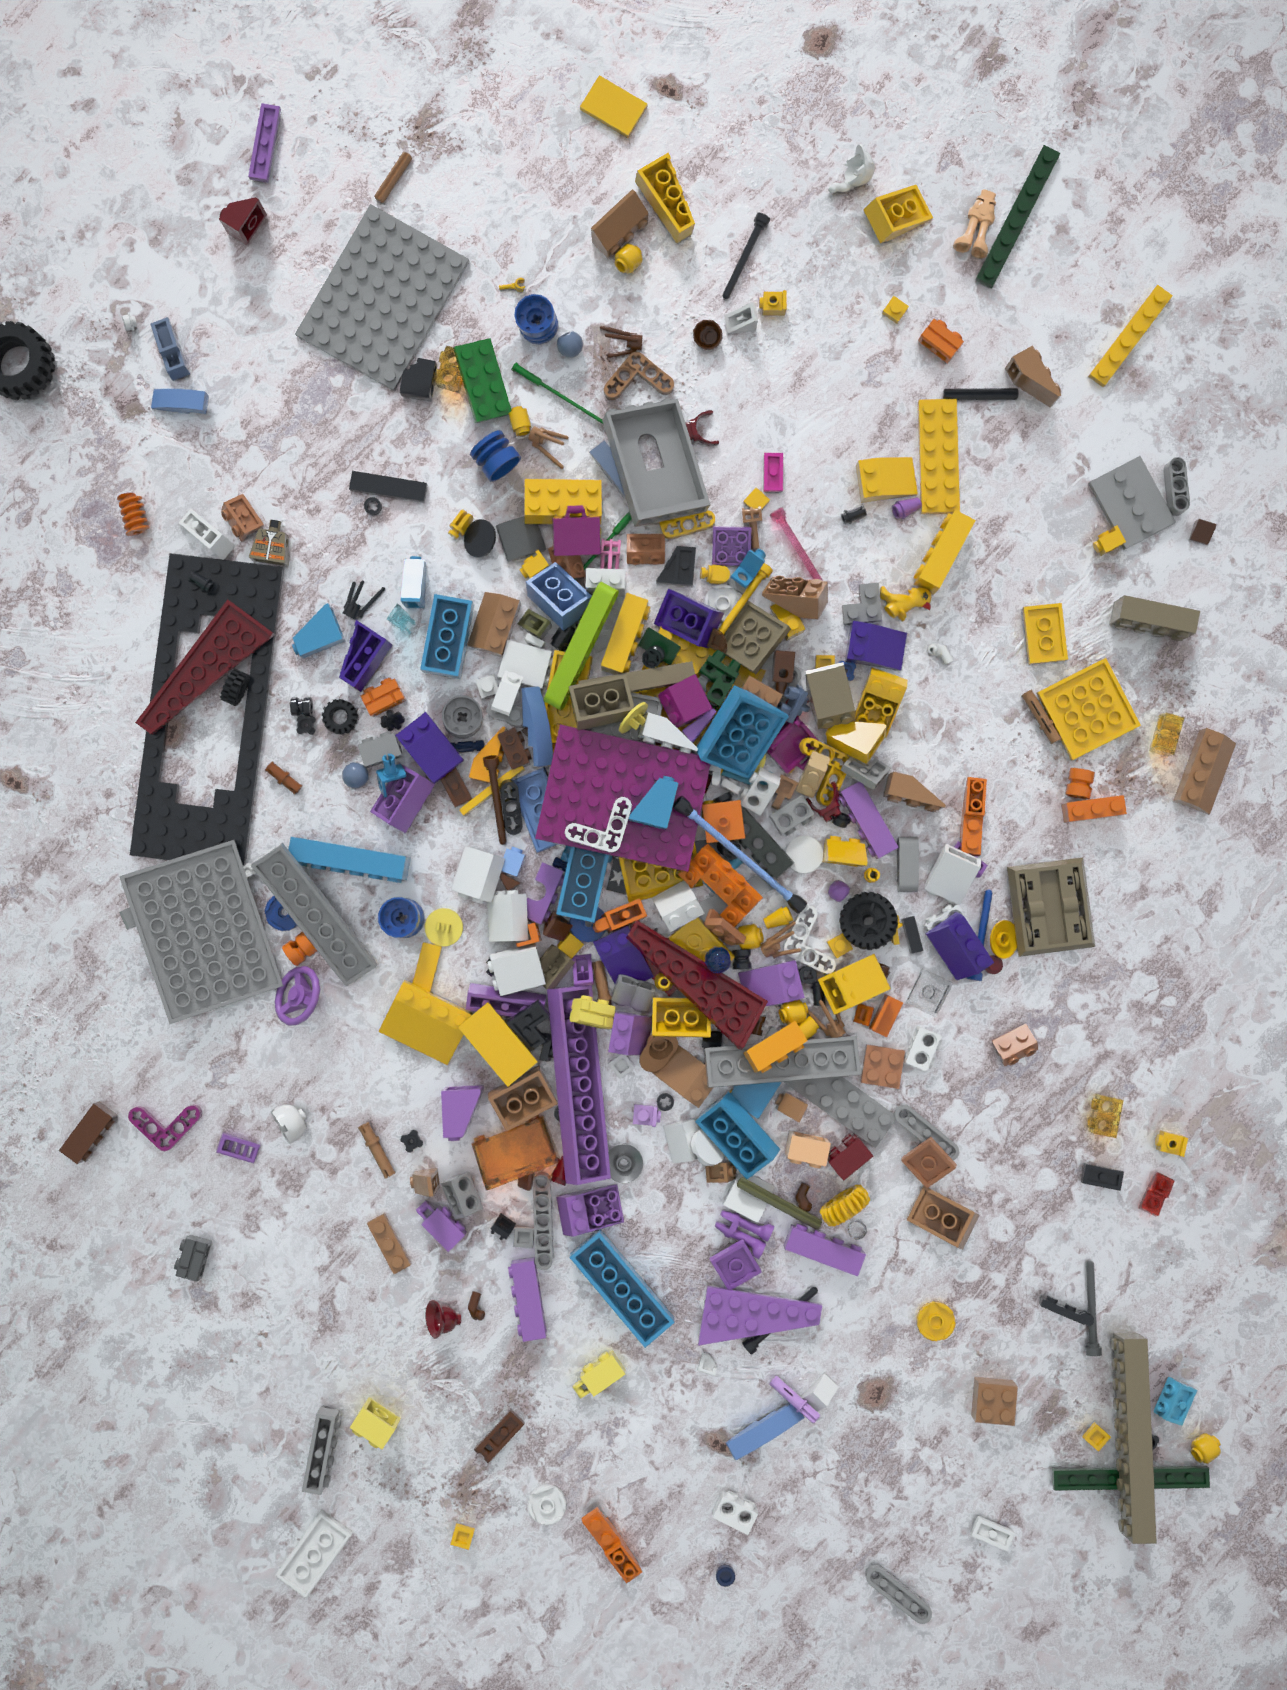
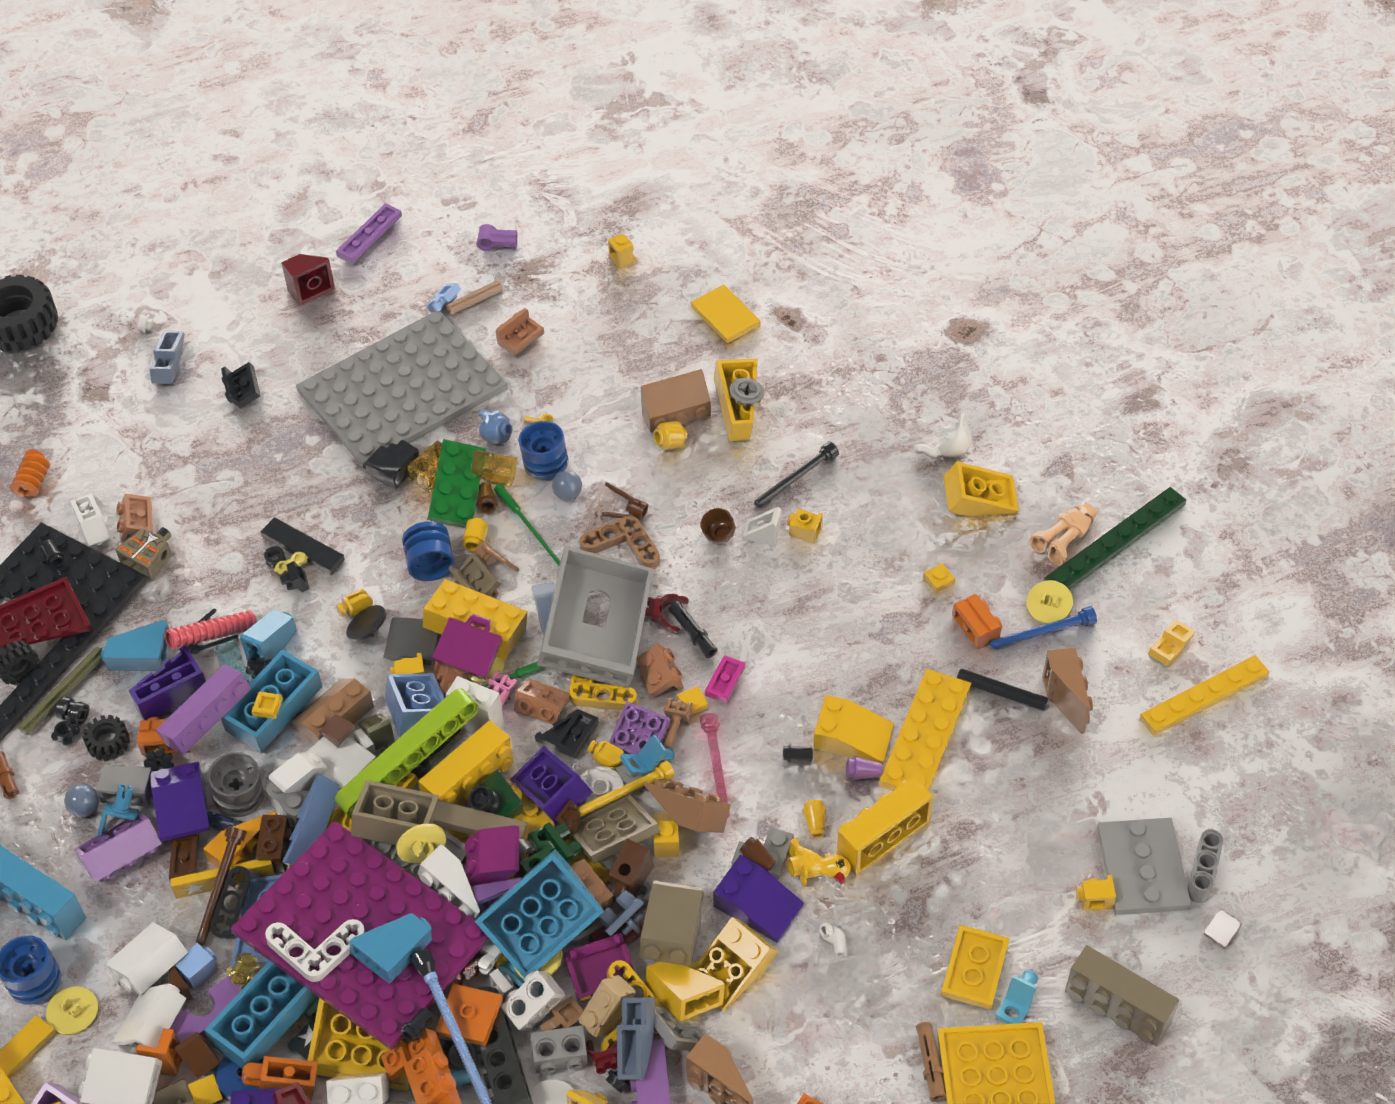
camera: 25 degrees right, 35 degrees down
medium blue slope [151,389,209,414] -> none
blue plate [838,661,856,681] -> none
none -> olive axle [18,647,102,735]
none -> medium lavender brick [156,664,252,755]
none -> coral piece [165,610,257,649]
none -> black bracket [221,362,261,408]
none -> clear yellow brick [225,952,259,985]
none -> black plant [245,657,272,679]
none -> yellow tile [252,692,283,719]
none -> light yellow piece [274,552,308,576]
none -> black tile [280,561,310,592]
none -> reddish brown slope [319,714,355,747]
none -> black pin [401,1008,434,1042]
none -> light blue plate [426,283,461,312]
none -> dark tan bracket [448,553,502,596]
none -> clear yellow slope [471,450,518,487]
none -> medium lavender piece [476,224,518,251]
none -> reddish brown cone [476,482,498,514]
none -> medium blue head [478,410,512,444]
none -> nougat bracket [496,308,544,356]
none -> yellow brick [608,233,637,269]
none -> sand blue slope [617,997,655,1080]
none -> nougat bracket [636,644,684,698]
none -> black pin [668,601,718,658]
none -> light grey gear [729,378,764,406]
none -> reddish brown cone [739,837,777,872]
none -> yellow cone [802,800,826,838]
none -> blue piece [990,606,1097,649]
none -> medium azure bracket [995,970,1038,1024]
none -> light yellow piece [1026,580,1073,624]
none -> yellow slope [1148,620,1196,667]

